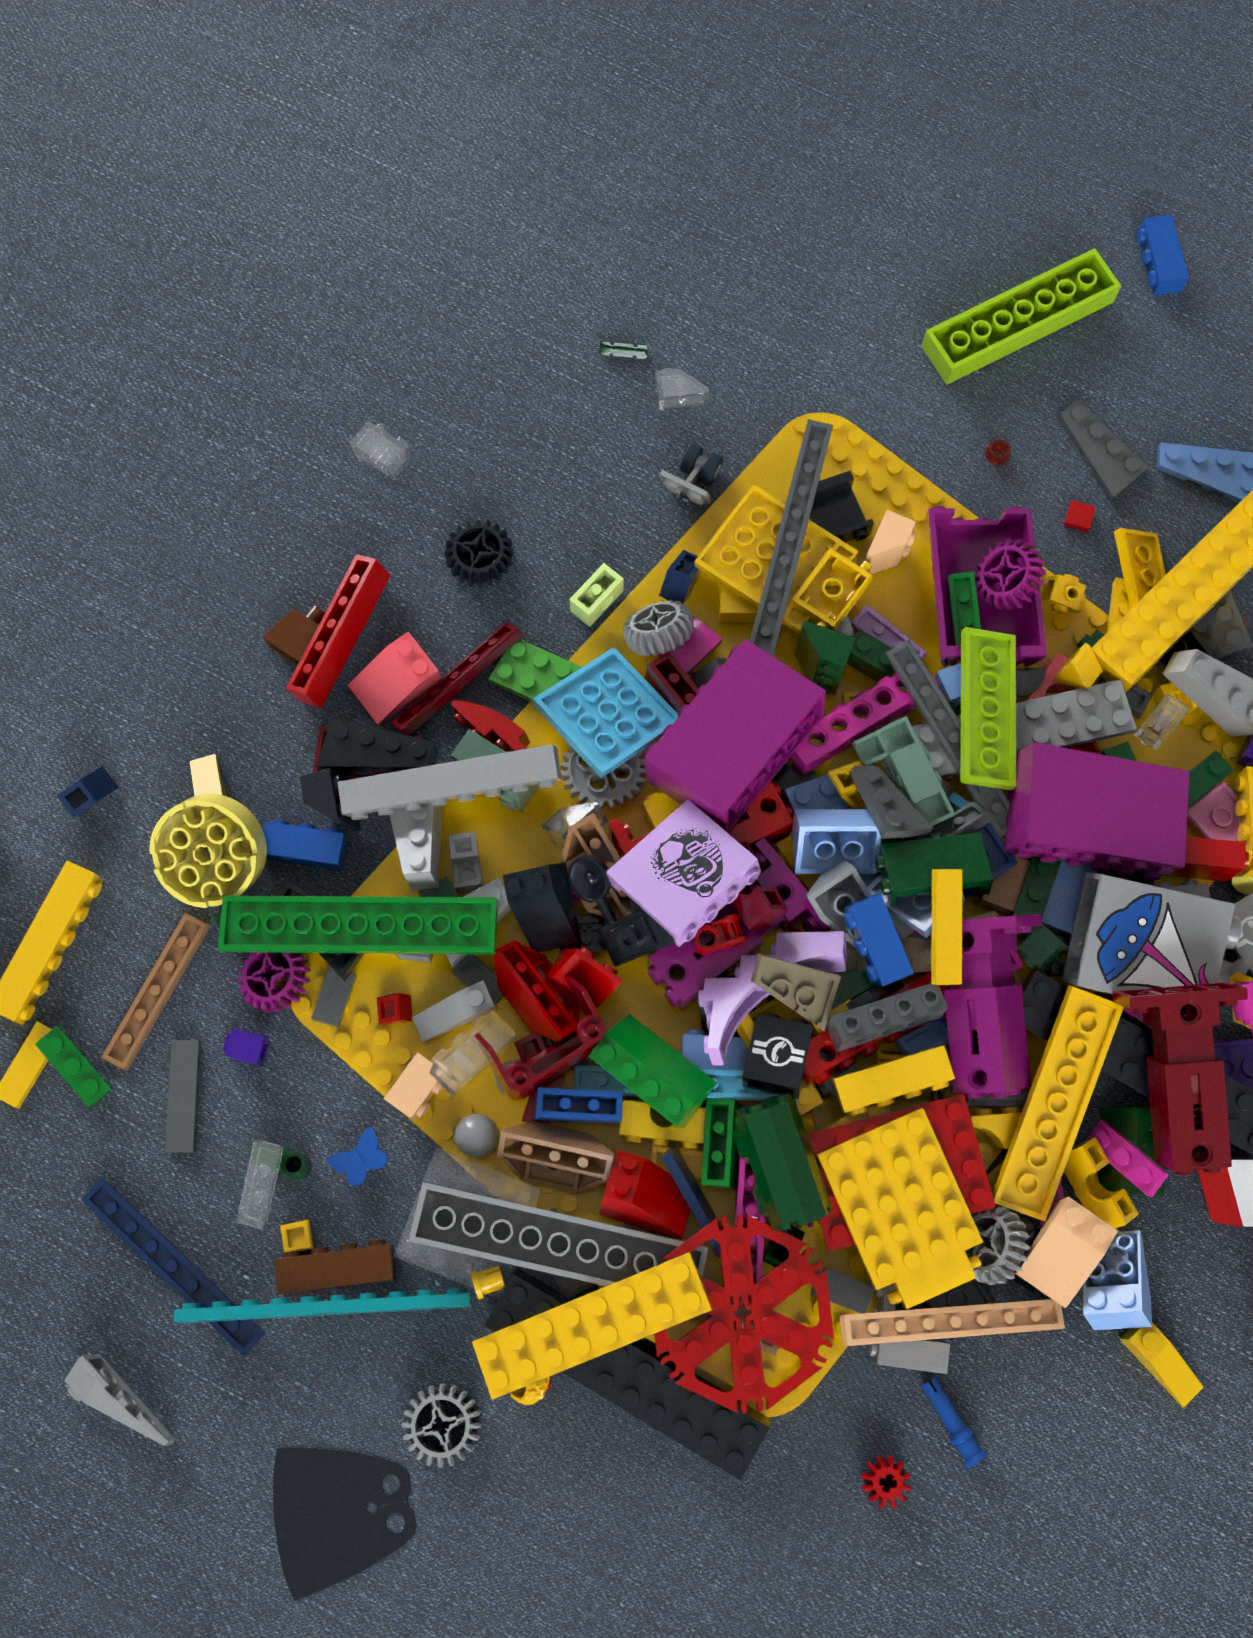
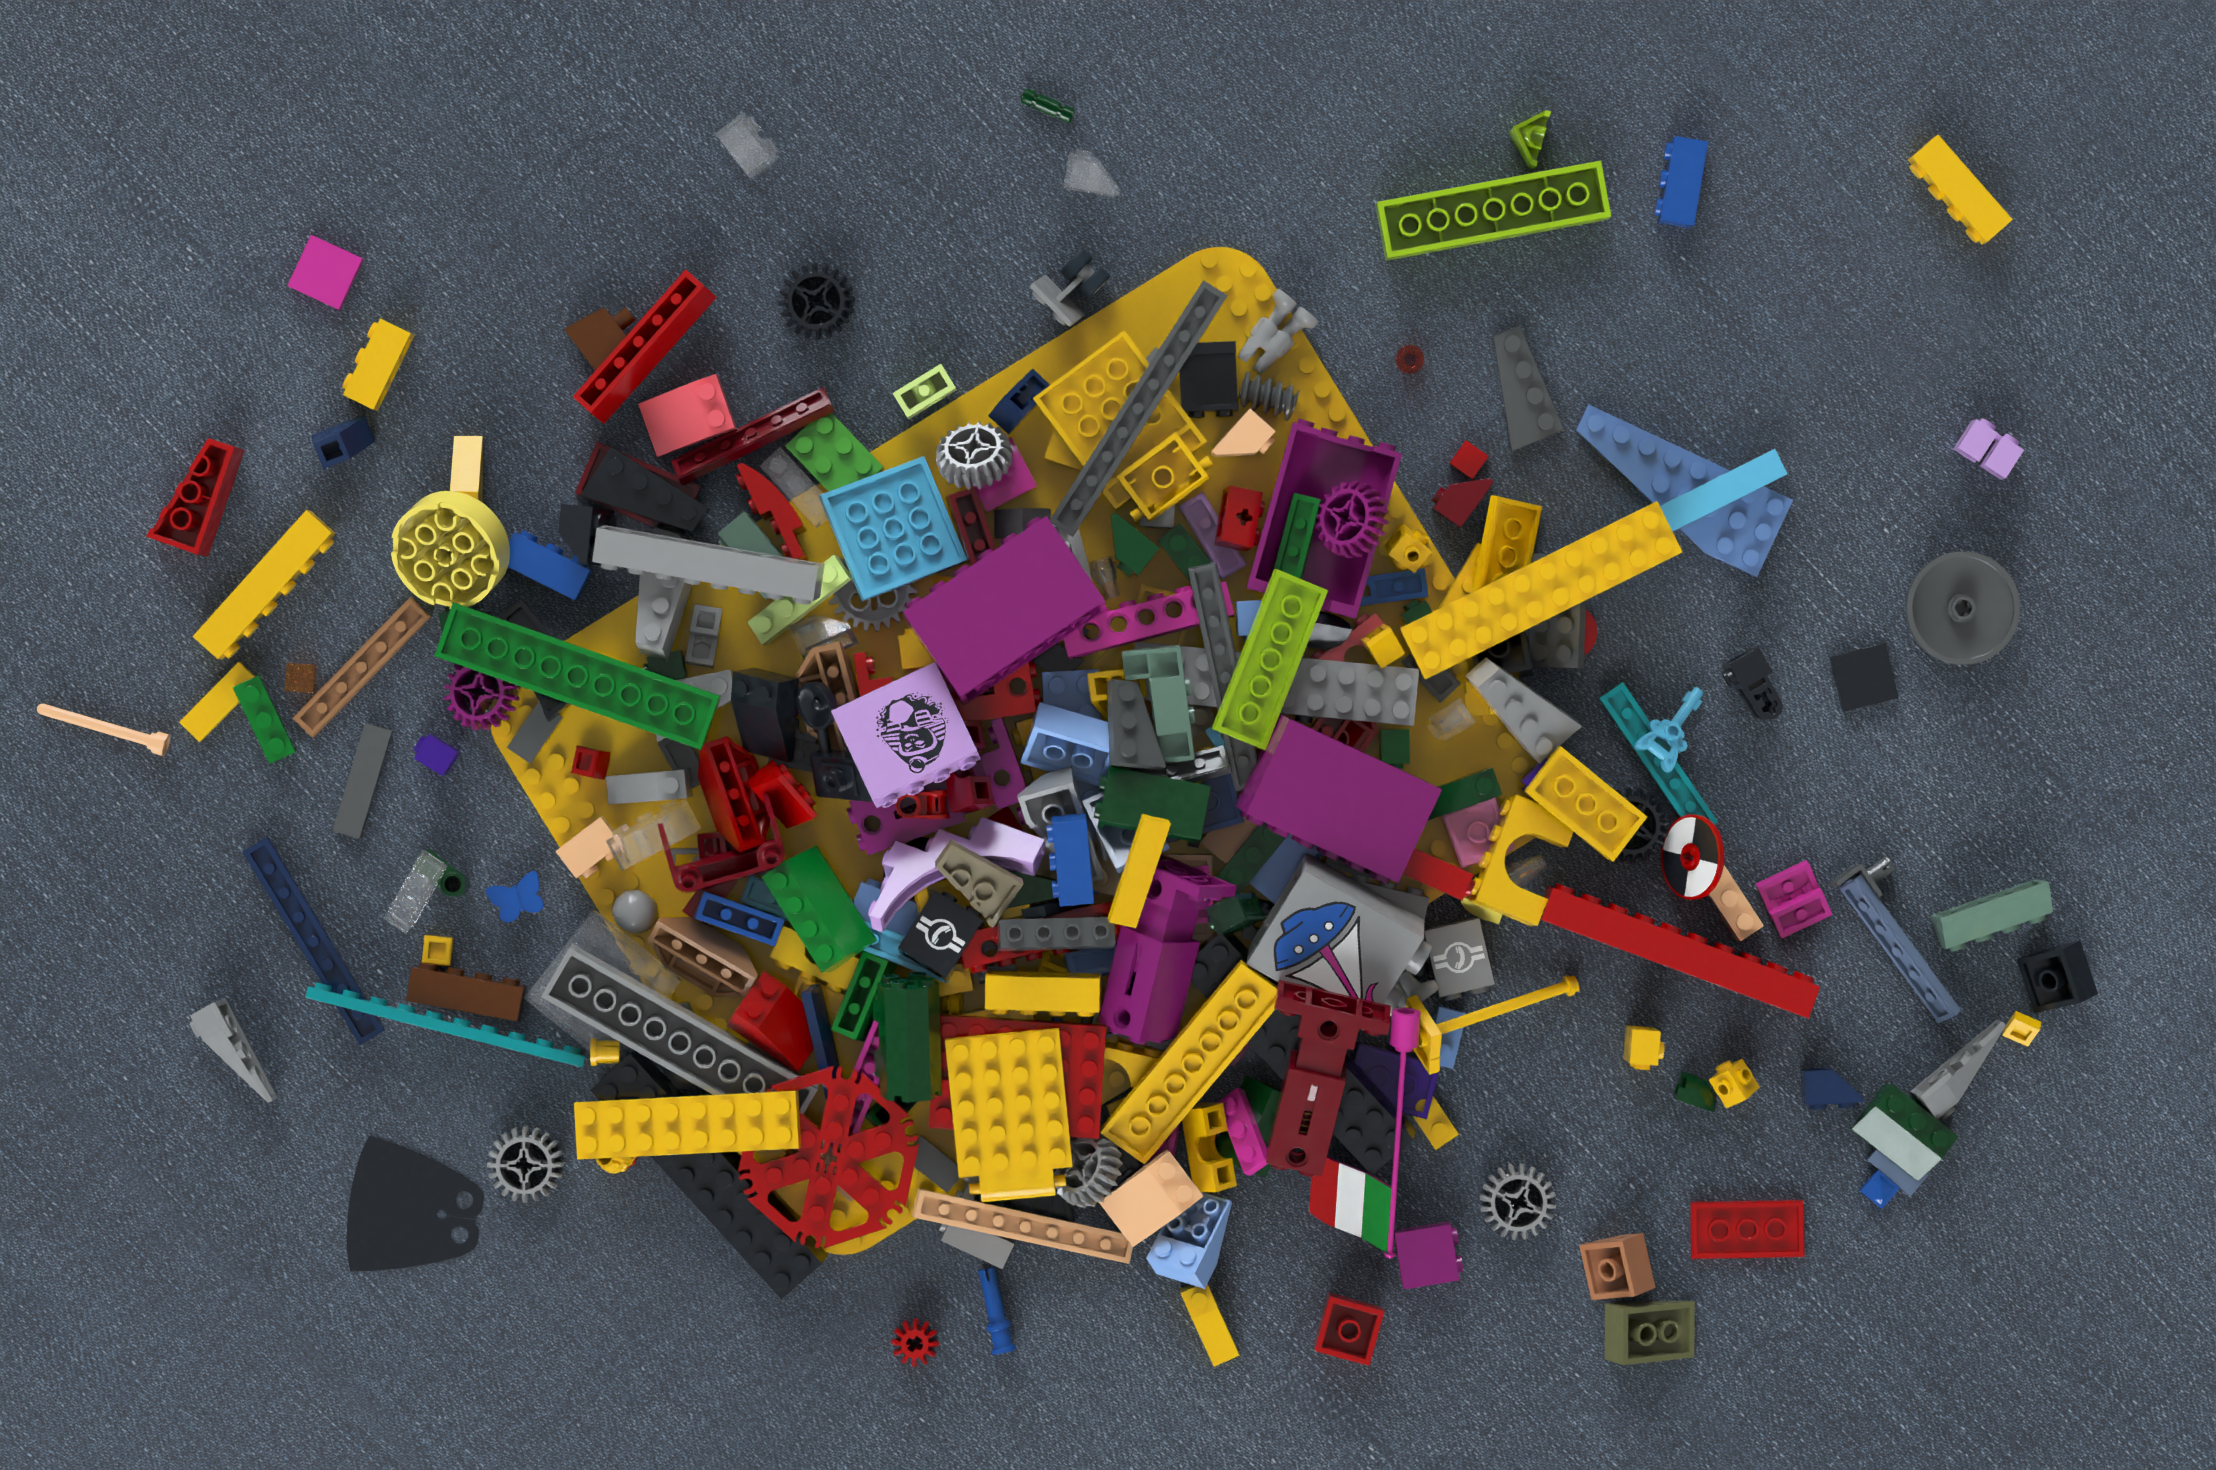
camera: 15 degrees right, 15 degrees up
none -> clear orange tile [284,663,316,693]
none -> dark pink tile [287,235,364,310]
none -> yellow brick [342,318,415,411]
none -> yellowish green plate [748,555,852,646]
none -> clear plate [760,447,827,528]
none -> red brick [1214,485,1265,552]
none -> dark grey piece [1237,371,1300,421]
none -> light grey piece [1238,288,1319,374]
none -> blue plate [1360,568,1429,606]
none -> dark red slope [1431,478,1494,528]
none -> lime slope [1508,110,1551,169]

